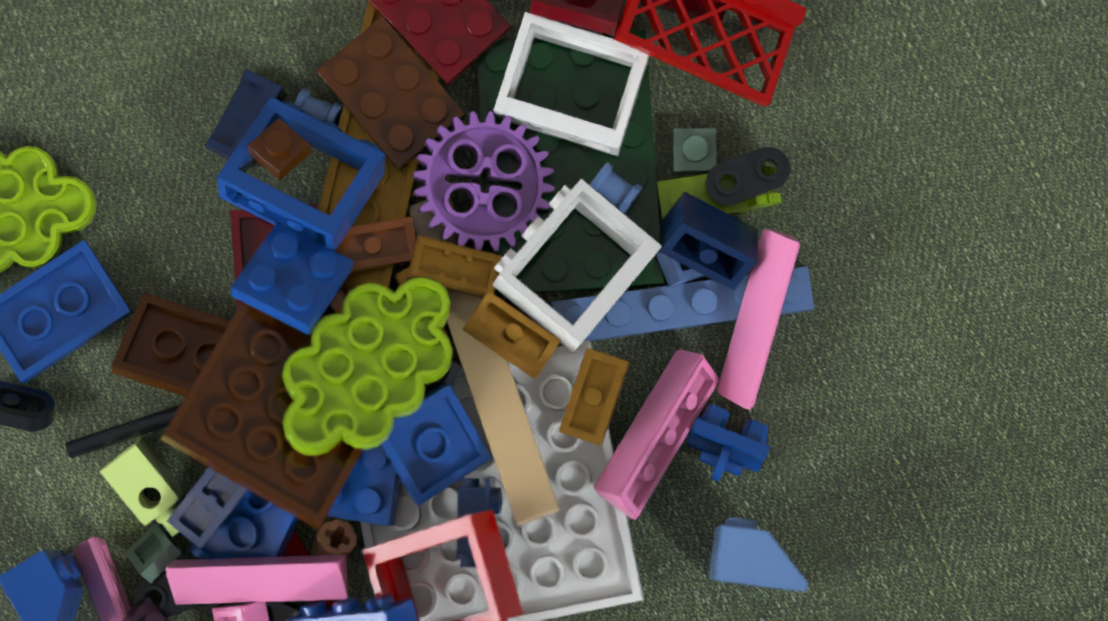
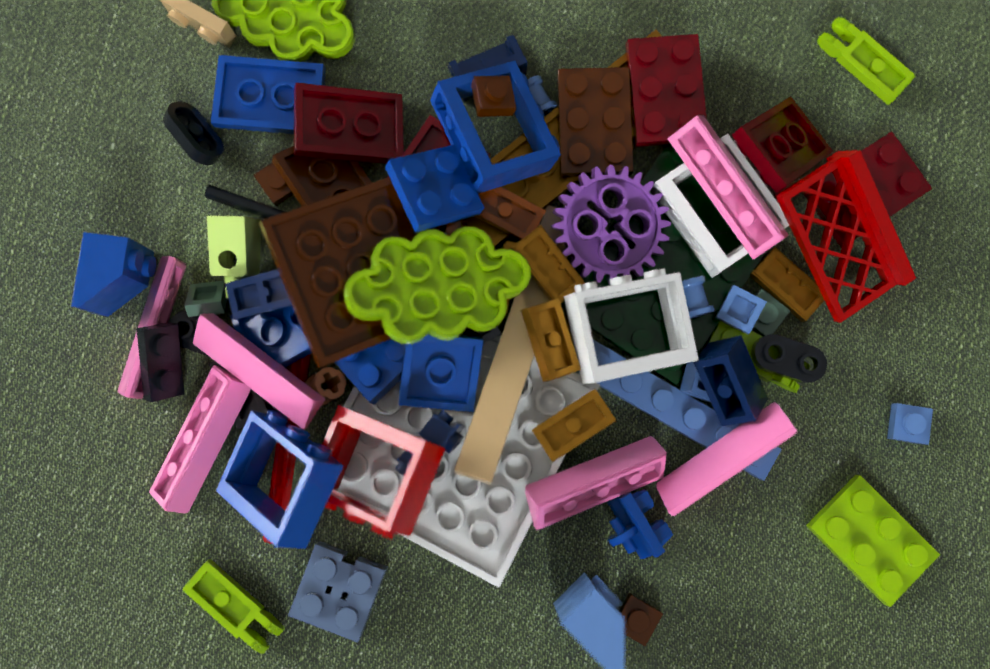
camera: 30 degrees right, 0 degrees up
none -> reddish brown plate [254,163,294,207]
none -> dark red plate [294,82,404,164]
none -> reddish brown plate [619,593,663,646]
none -> bright pink slope [667,115,789,260]
none -> medium blue plate [715,285,767,335]
none -> pearl gold plate [750,247,824,322]
none -> lime plate [806,475,940,607]
none -> medium blue plate [887,403,933,445]

